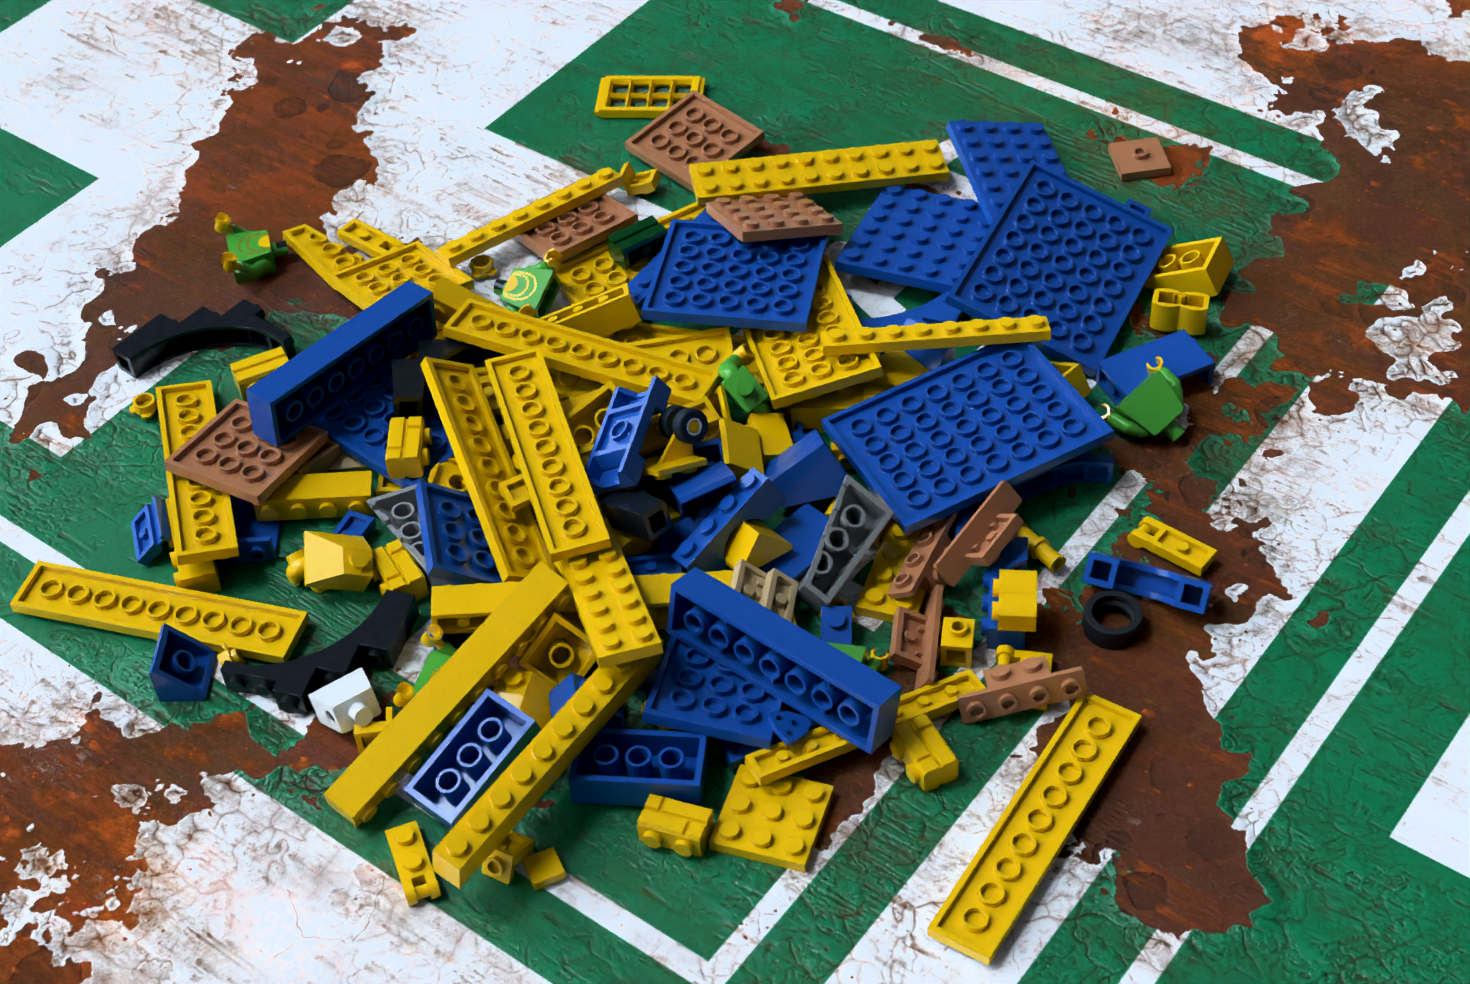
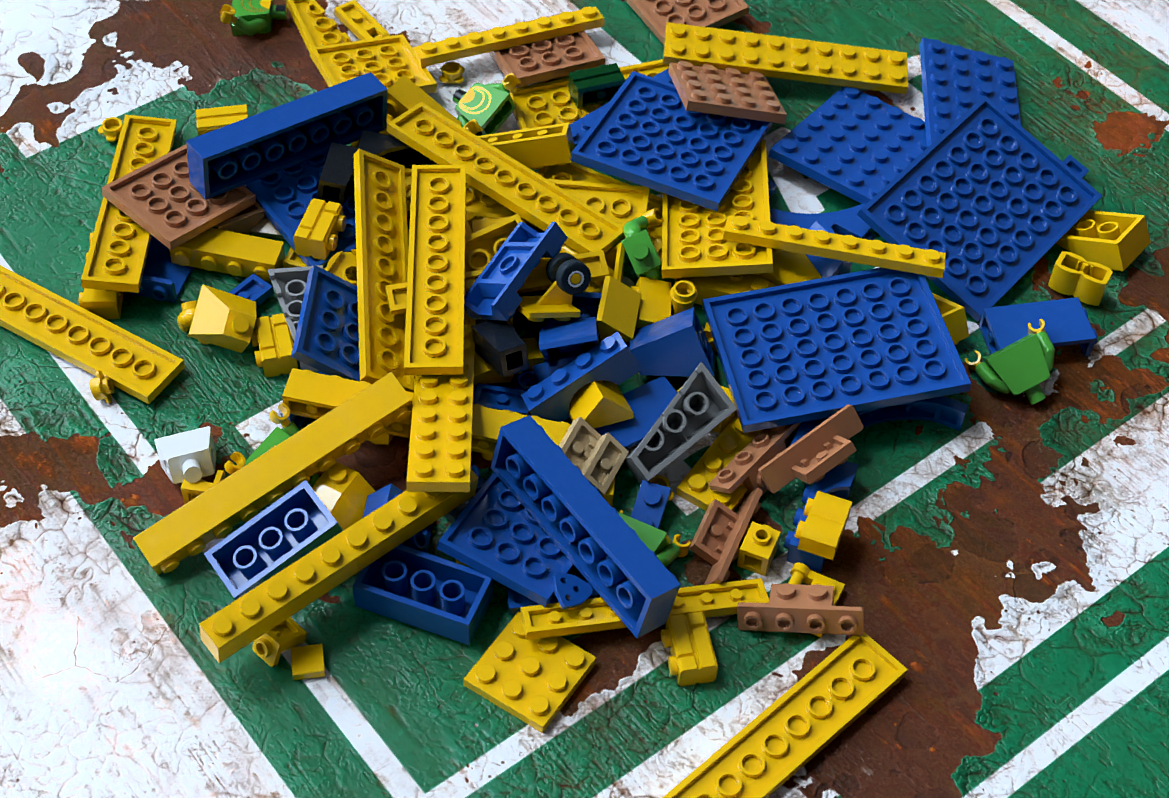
camera: 10 degrees right, 5 degrees up
black arch [112,299,296,379] -> none
blue plate [131,495,171,566] -> none
blue slope [149,623,217,702] -> none
black arch [220,589,419,715] -> none
yellow plate [385,820,441,907] -> none
yellow slope [517,612,596,687] -> none
yellow bracket [619,162,661,197] -> none
yellow brick [637,794,715,857] -> none
yellow pin [1016,524,1066,573] -> none
blue arch [1082,551,1215,614] -> none
black tyre [1082,590,1144,650] -> none
nougat plate [1108,137,1172,181] -> none
yellow plate [1127,516,1217,576] -> none
none -> yellow cone [670,280,698,315]

